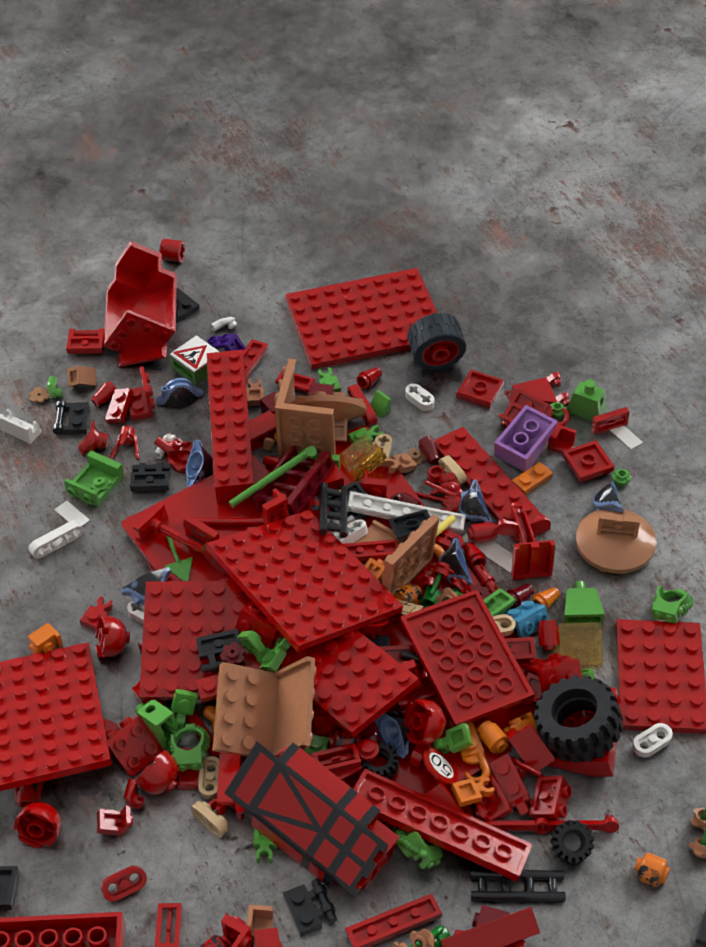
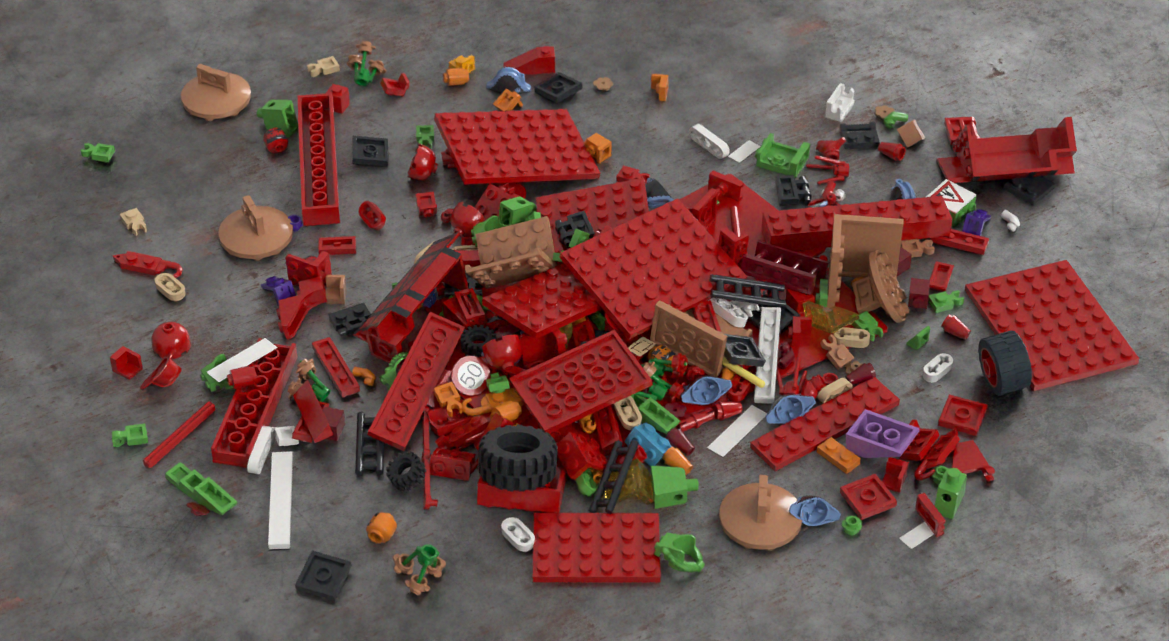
camera: 85 degrees right, 5 degrees down
red cylinder [95,616,130,658] -> none
plate [105,388,134,424] -> none
red bracket [129,366,155,421] -> none
red piece [159,238,185,263] -> none
dark red plant [220,642,245,664] -> none
bright green bar [228,446,317,508] -> none
red beam [347,384,377,427] -> none
red plate [357,739,379,761] -> none
red brick [467,522,498,544] -> none
red piece [496,502,556,580] -> none
none -> orange arm [352,367,376,386]
none -> black bar [588,440,639,514]

